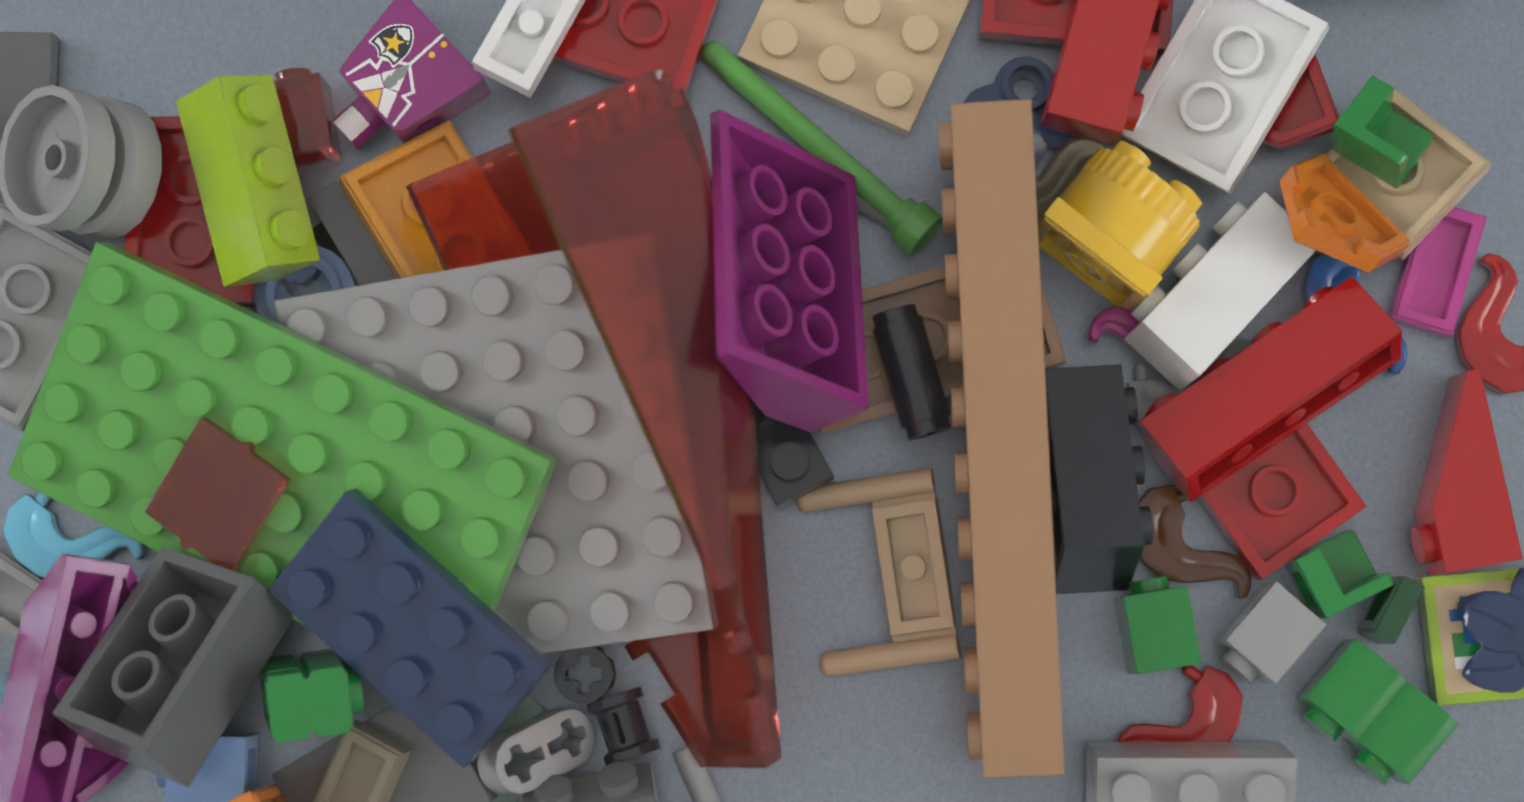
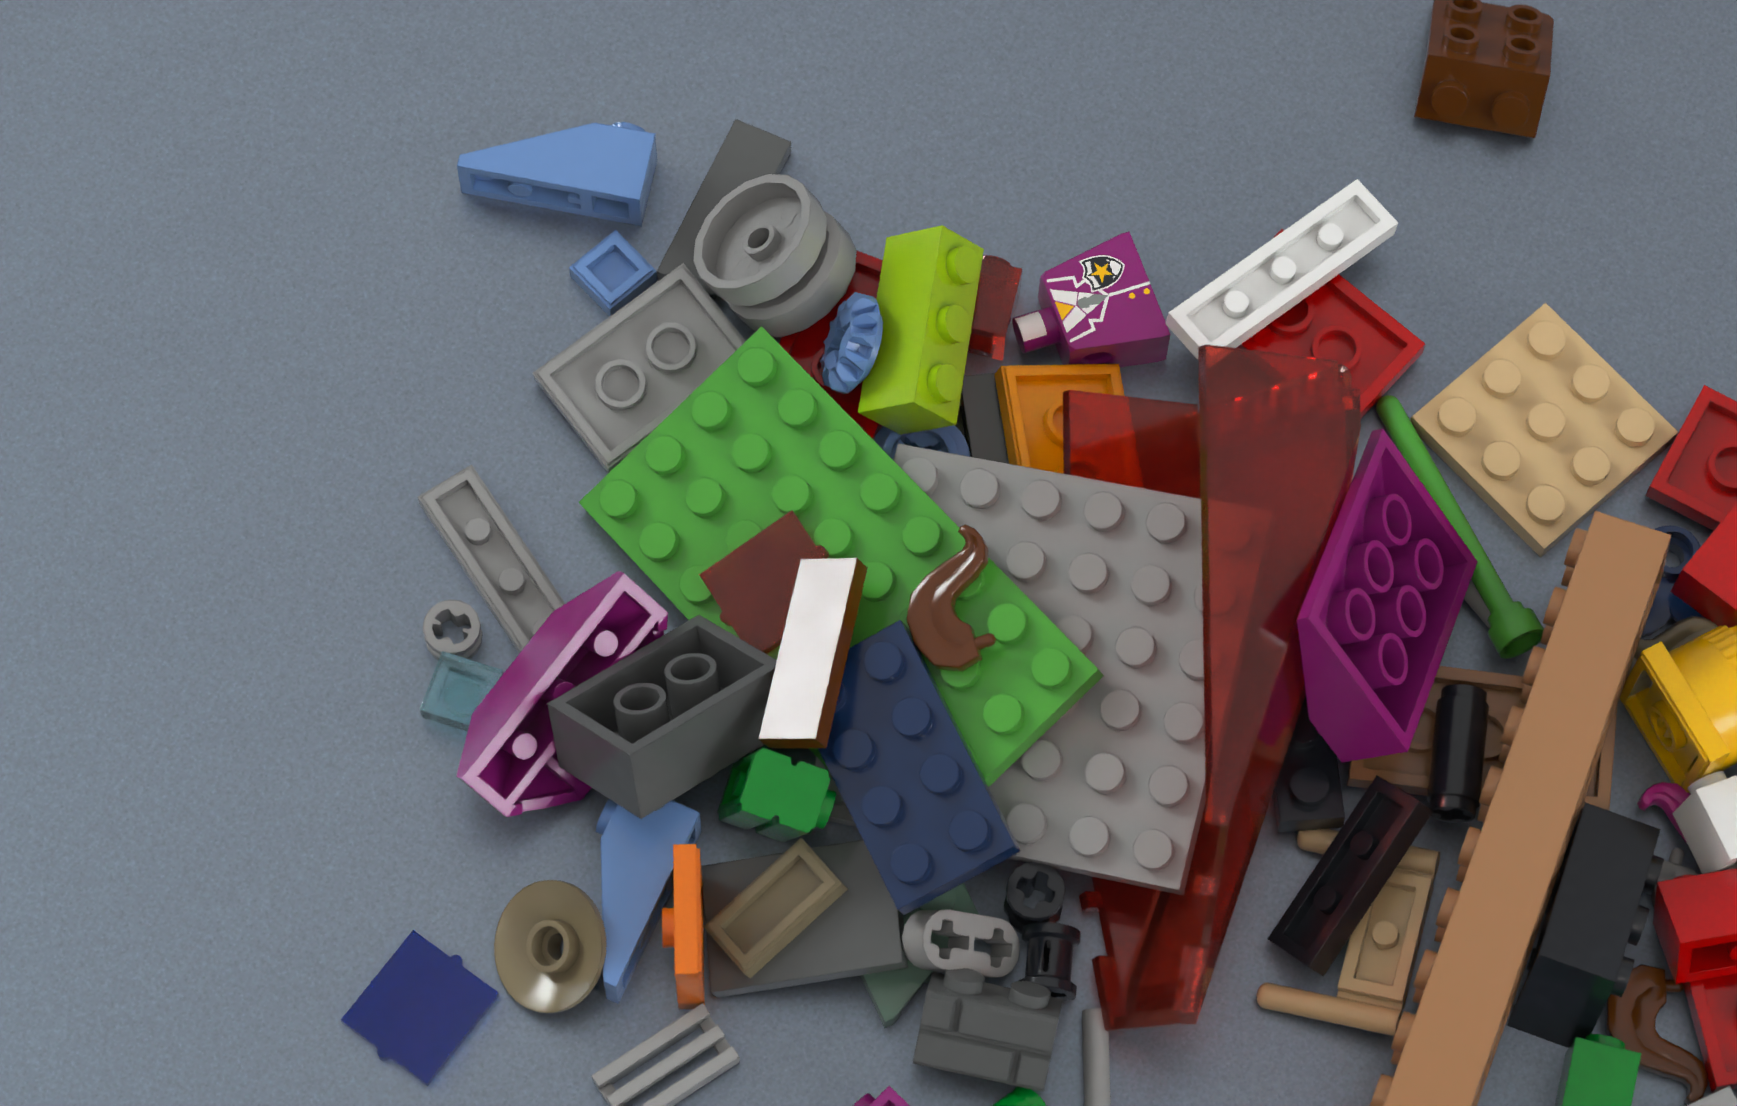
camera: 20 degrees right, 15 degrees down
medium azure piece [3,492,147,578] -> none
none -> tile [758,558,868,748]
none -> medium blue gear [820,292,883,394]
none -> reddish brown piece [906,524,996,671]
none -> black plate [1268,775,1434,976]

